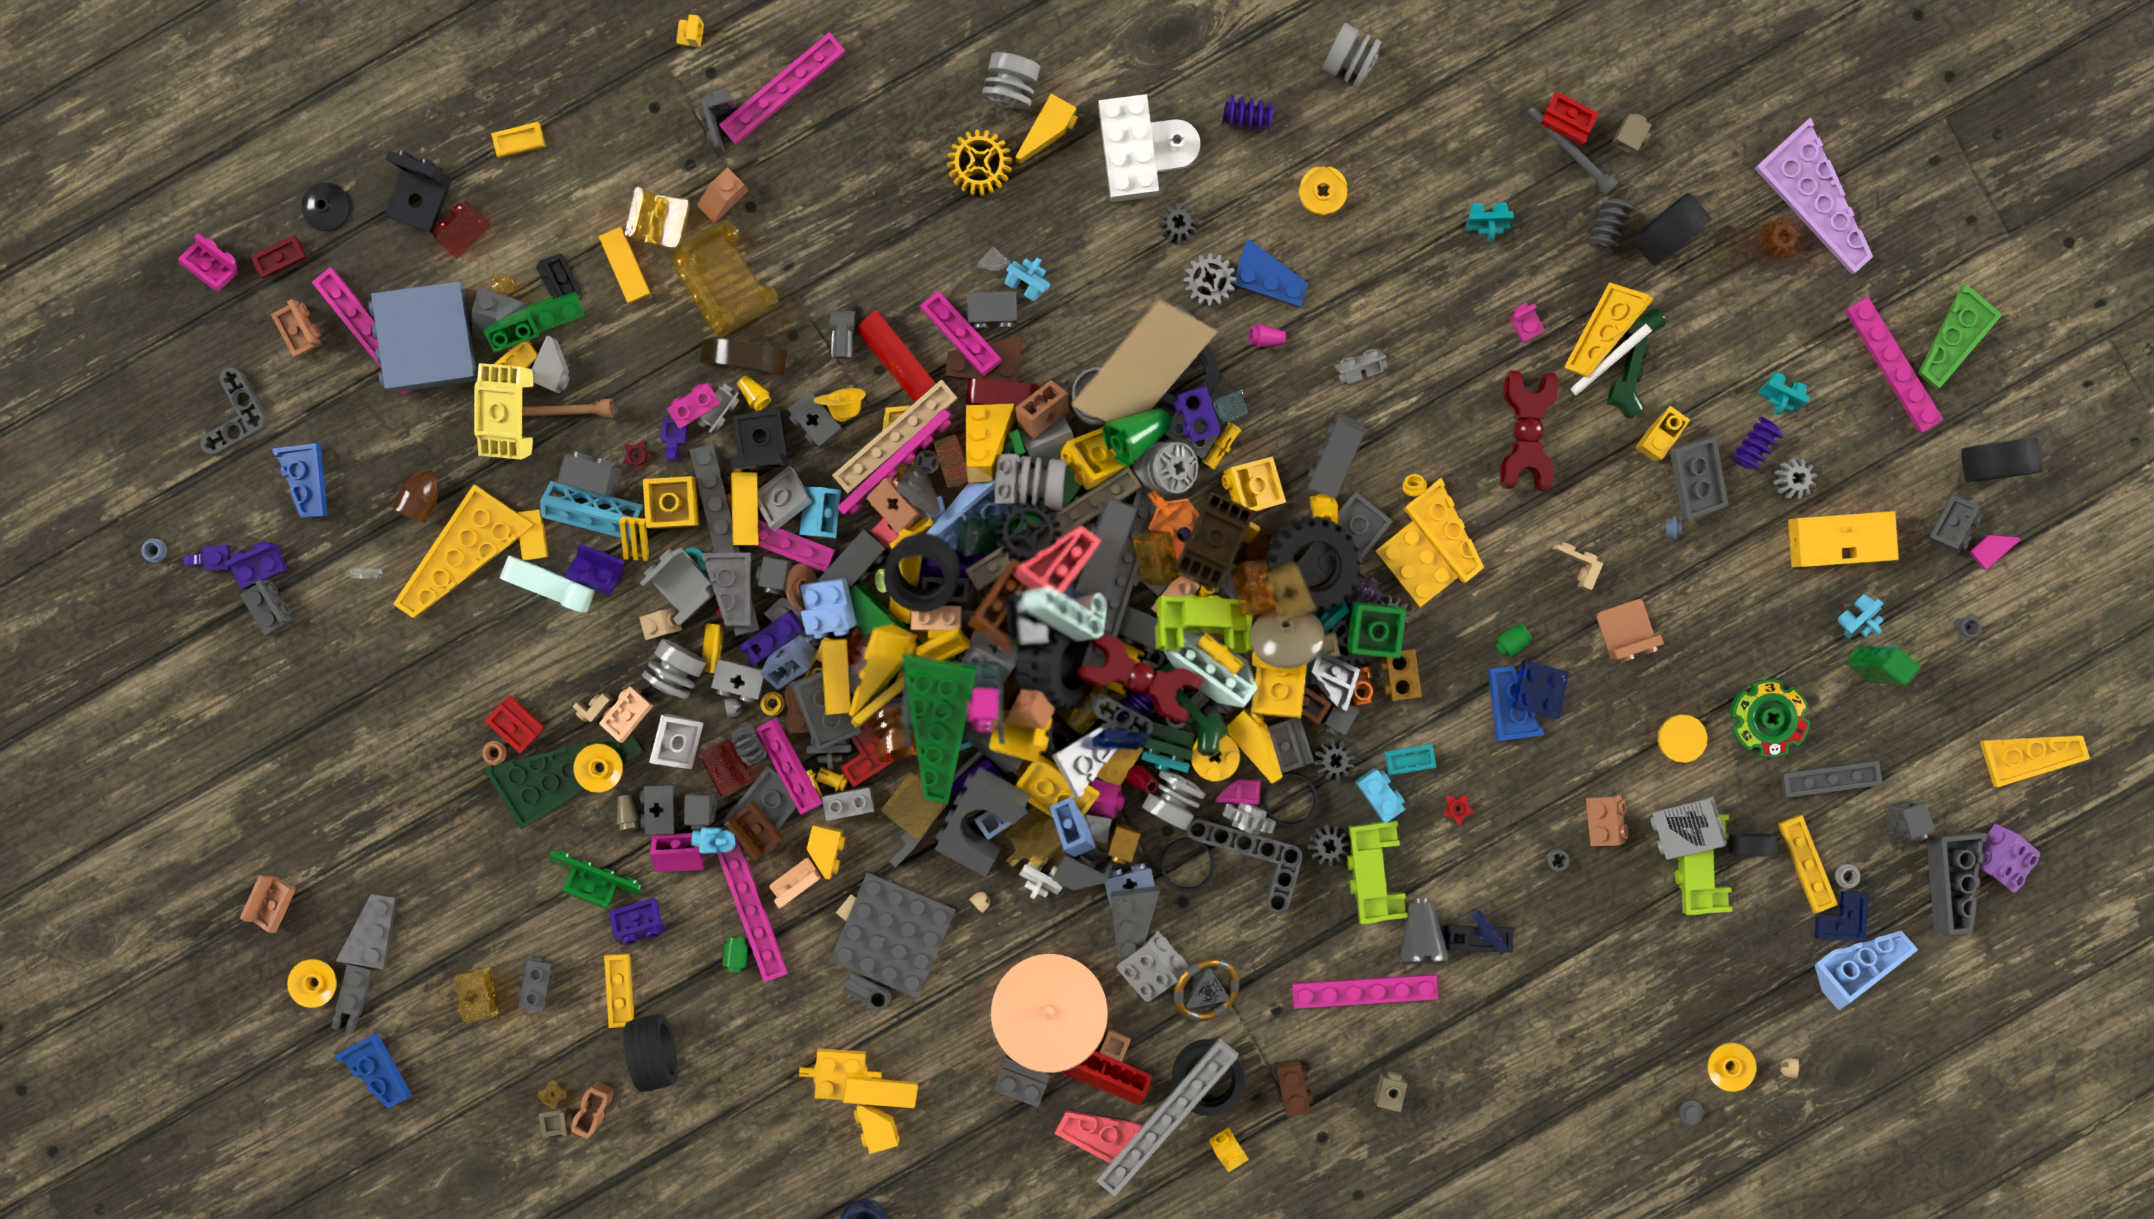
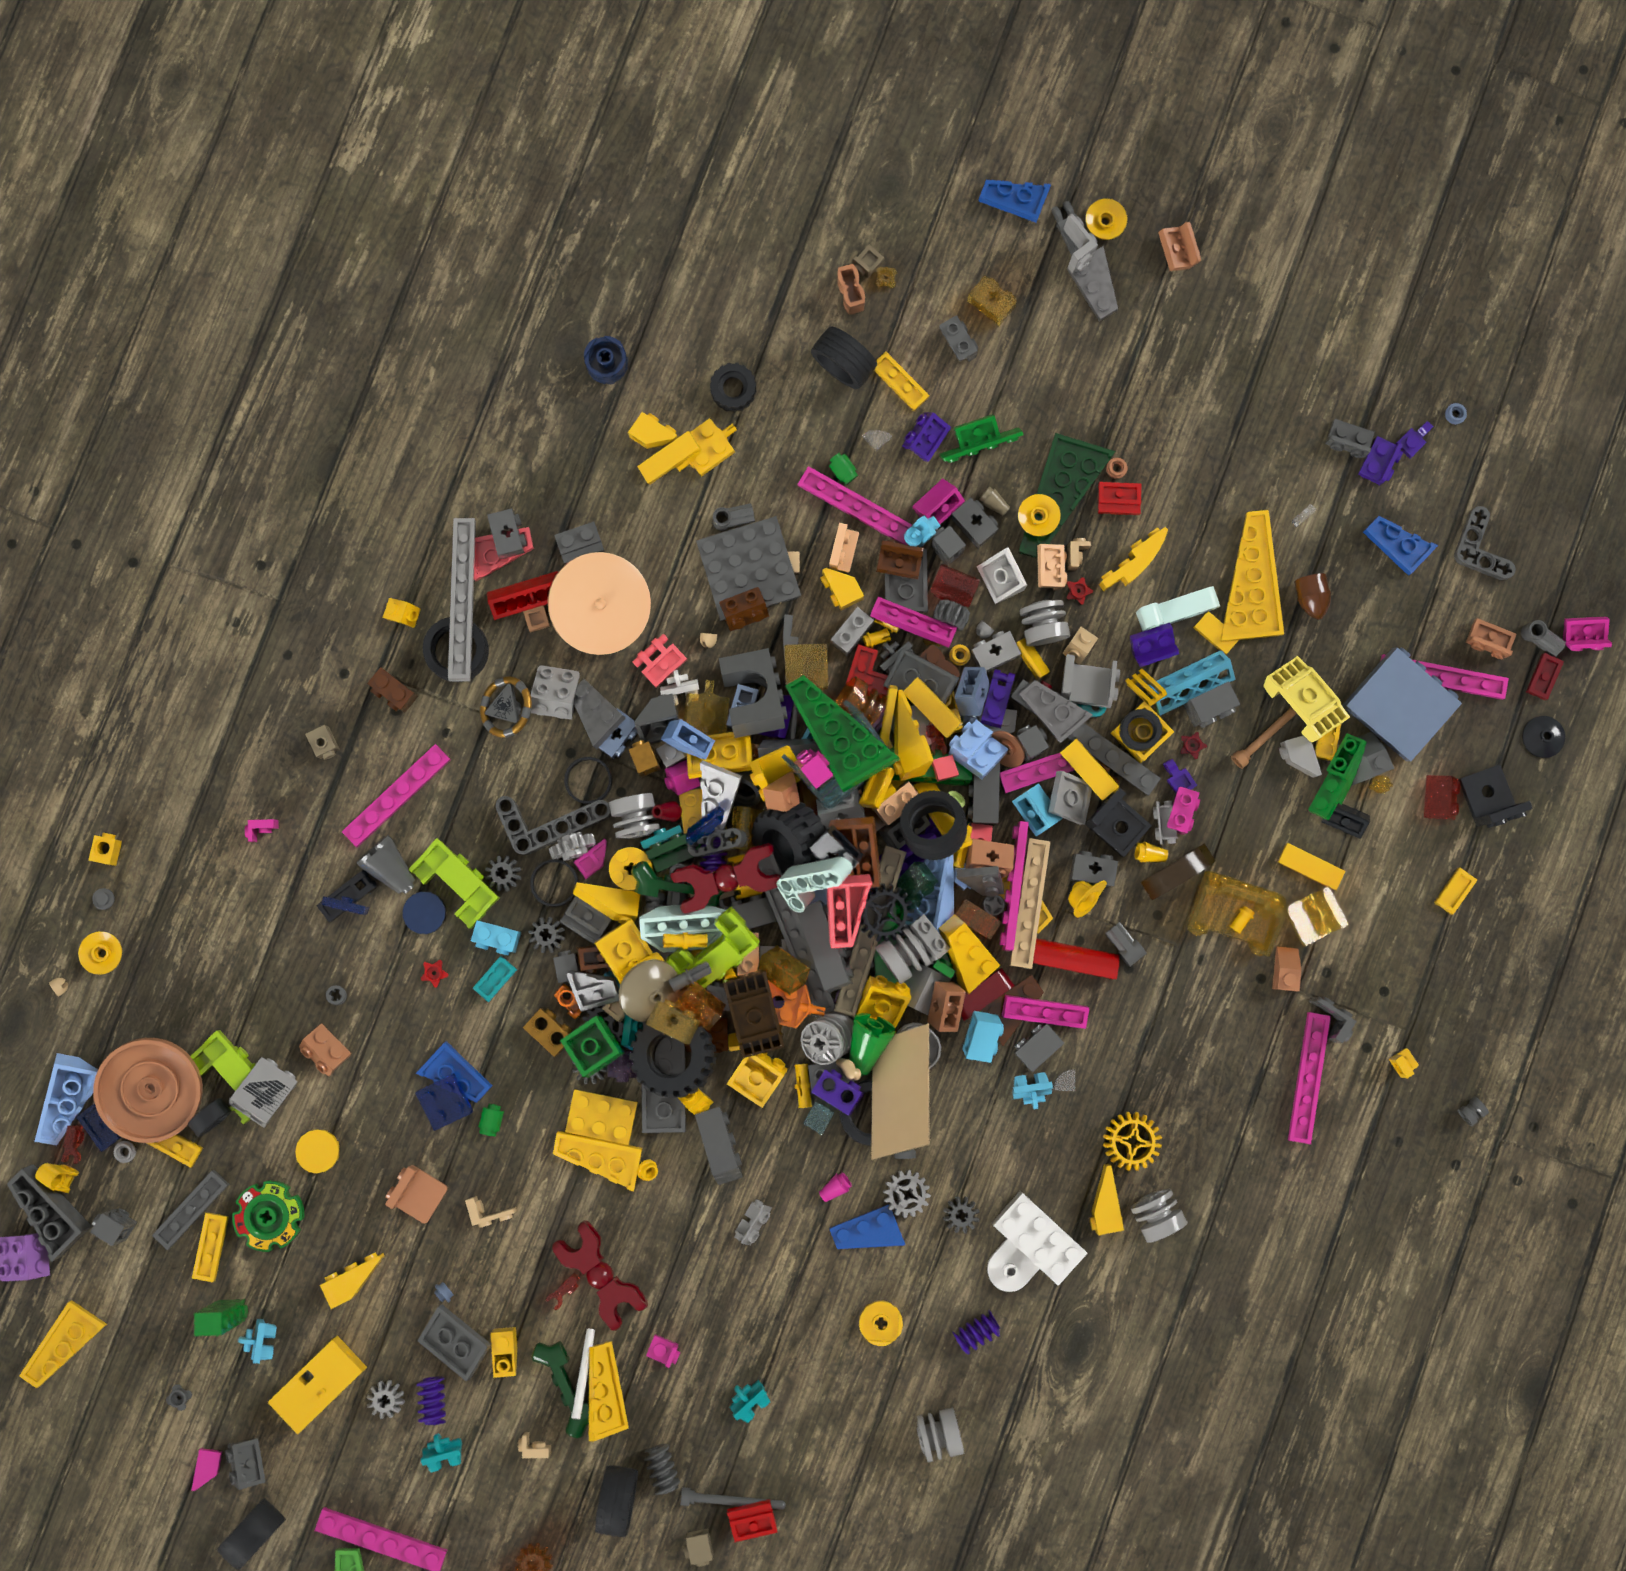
camera: 130 degrees right, 5 degrees down
none -> yellow piece [35,1163,79,1193]
none -> clear red plate [62,1124,84,1164]
none -> yellow brick [89,833,122,866]
none -> nougat container [93,1038,203,1143]
none -> yellow plate [192,1212,229,1282]
none -> dark pink bracket [245,819,279,842]
none -> yellow slope [320,1252,385,1309]
none -> dark blue tile [403,892,446,934]
none -> dark grey brick [487,508,527,559]
none -> tan bracket [518,1432,551,1458]
none -> clear red plate [546,1272,580,1310]
none -> coral plate [632,634,687,688]
none -> dark grey axle [668,962,712,992]
none -> black tyre [710,363,756,412]
none -> reddish brown bracket [719,587,769,632]
none -> tan arm [836,1058,861,1081]
none -> clear tile [862,430,892,452]
none -> coral tile [932,755,959,782]
none -> medium azure brick [962,1011,1004,1063]
none -> light grey bracket [1064,213,1098,274]
none -> red plate [1066,577,1093,604]
none -> yellow slope [1099,527,1168,592]
none -> black tyre [1119,709,1162,751]
none -> yellow pin [1229,906,1255,934]
none -> dark grey piece [1521,620,1566,657]

